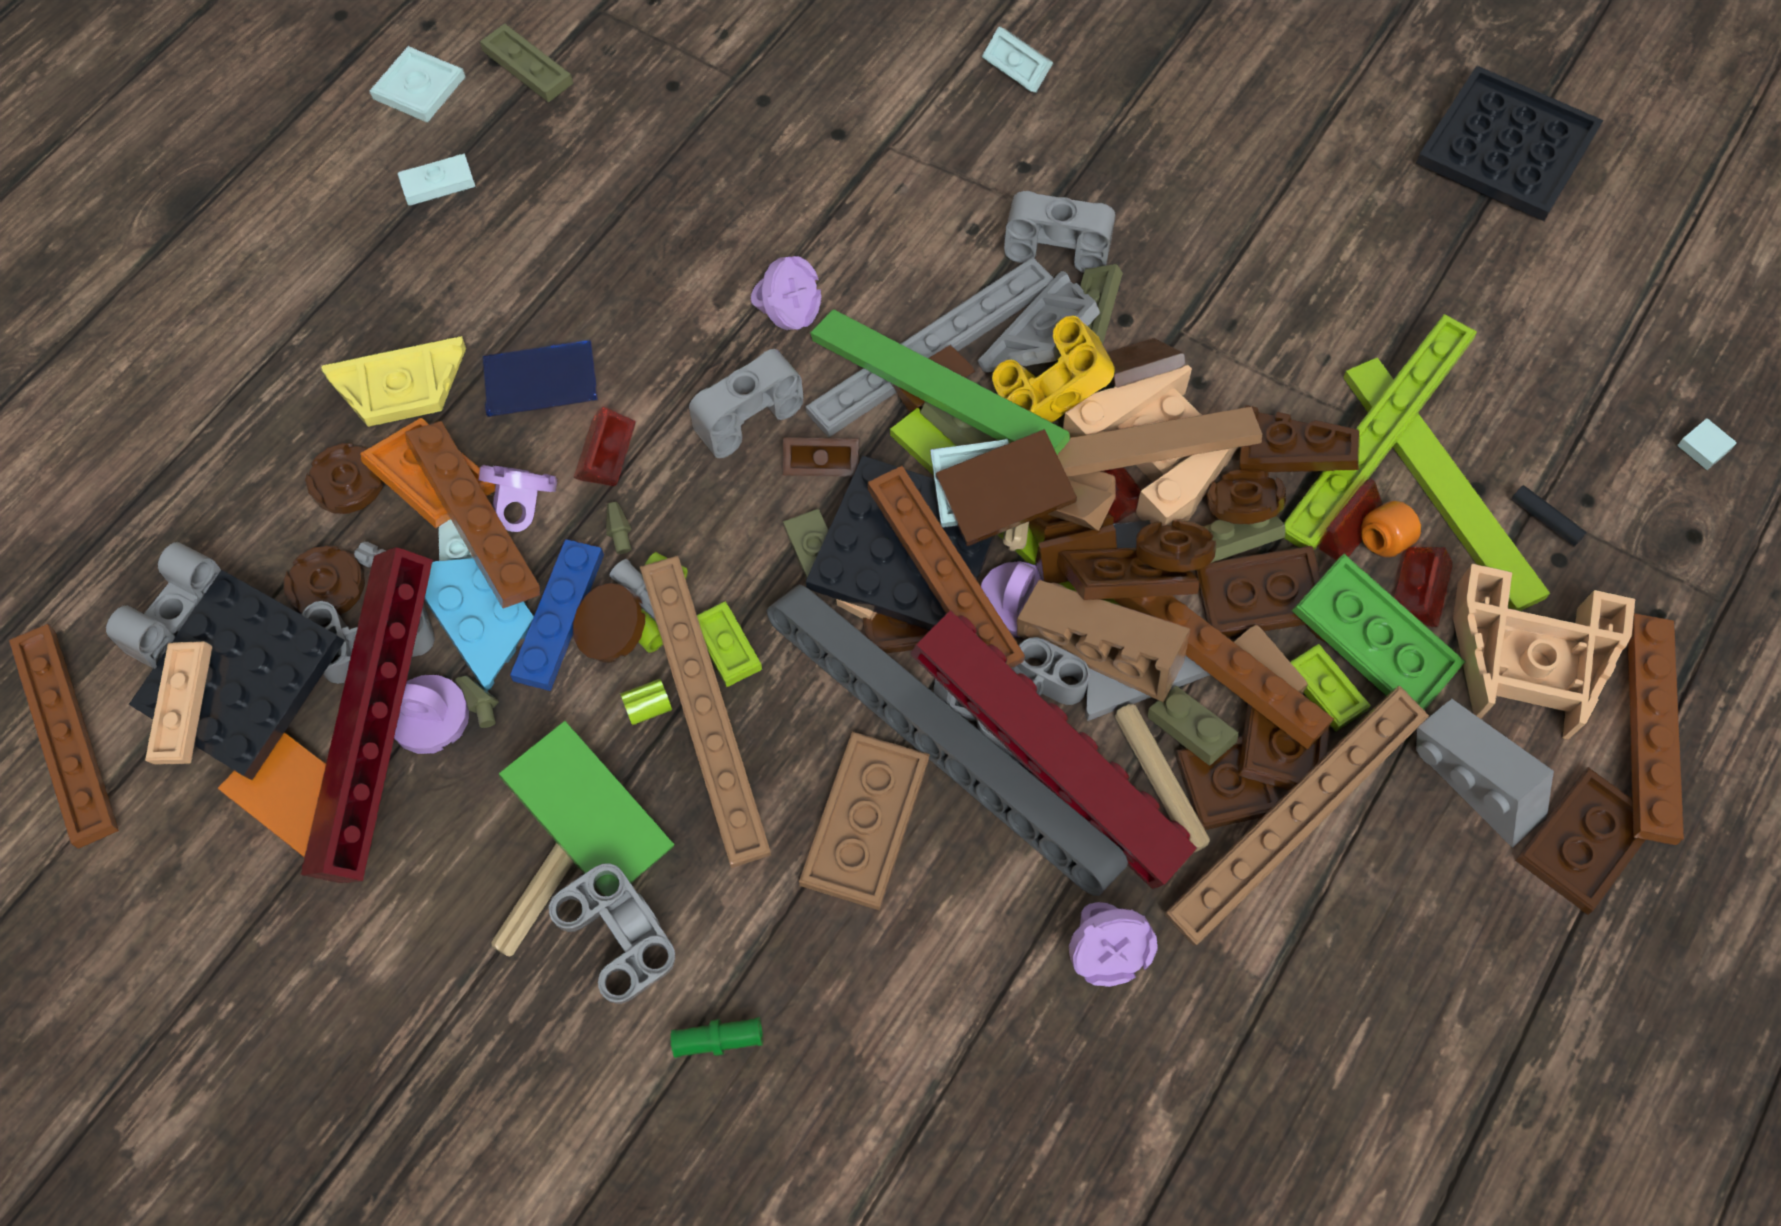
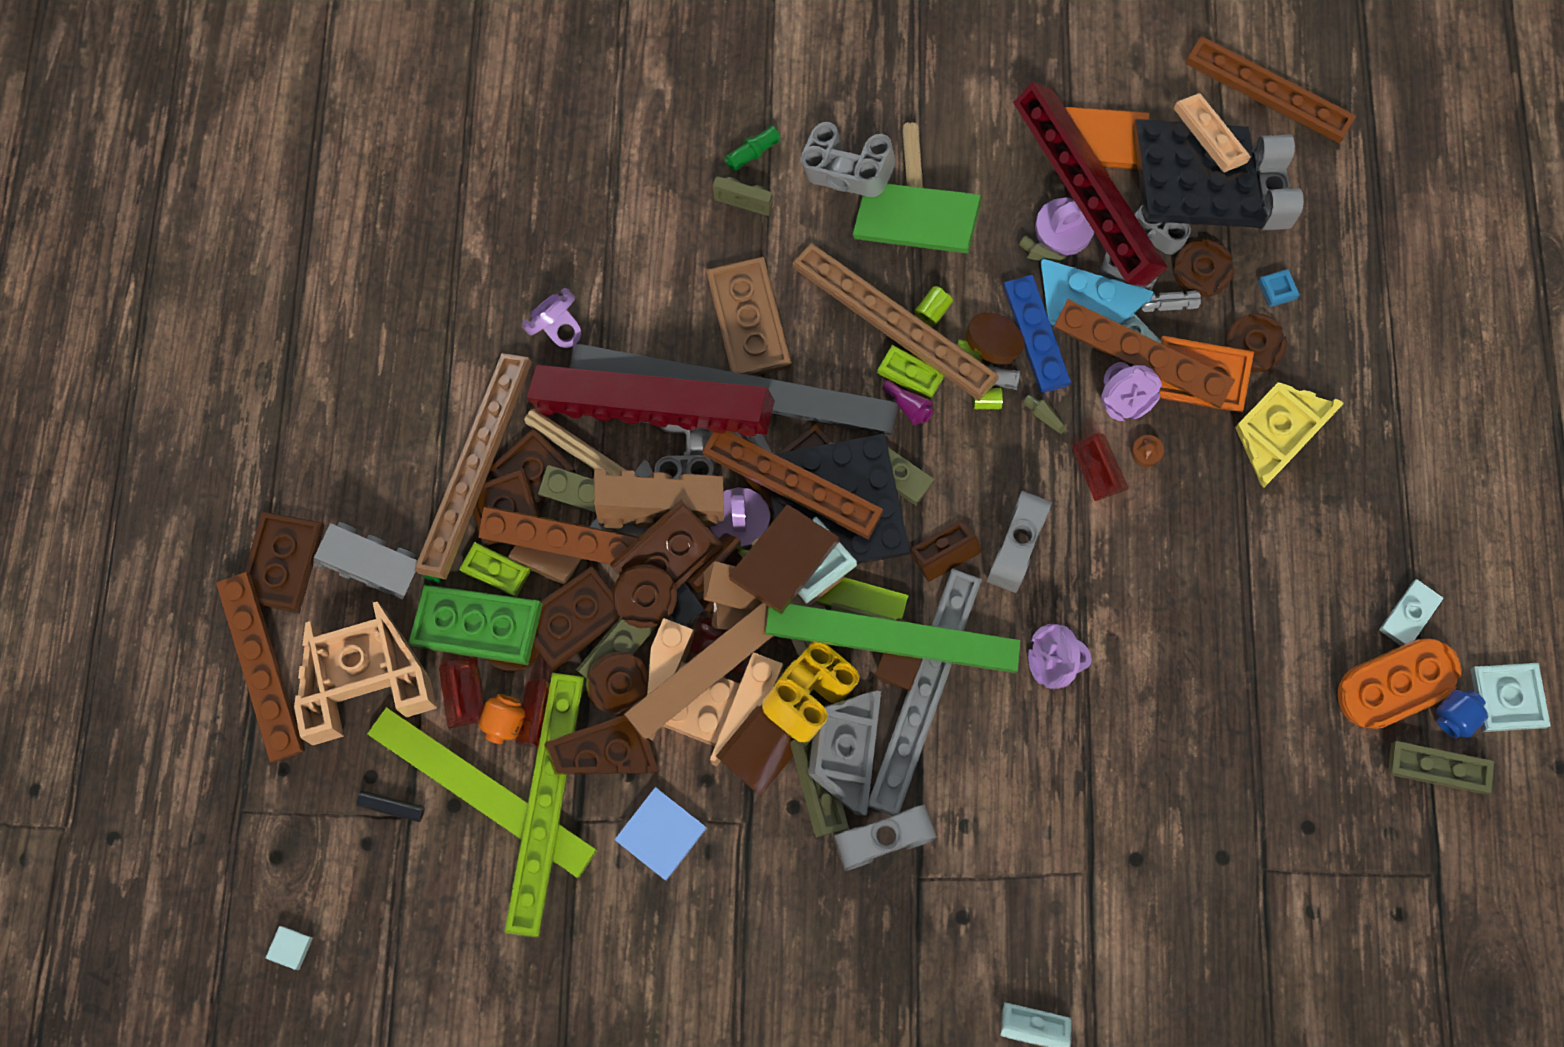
camera: 150 degrees right, 10 degrees up
clear blue piece [483,340,598,417] -> none
none -> light blue tile [615,787,707,881]
none -> olive plate [713,176,773,216]
none -> magenta cone [882,380,933,426]
none -> dark orange tile [1131,435,1164,467]
none -> dark azure tile [1258,269,1300,308]
none -> orange tile [1338,638,1461,729]
none -> blue head [1436,690,1488,738]

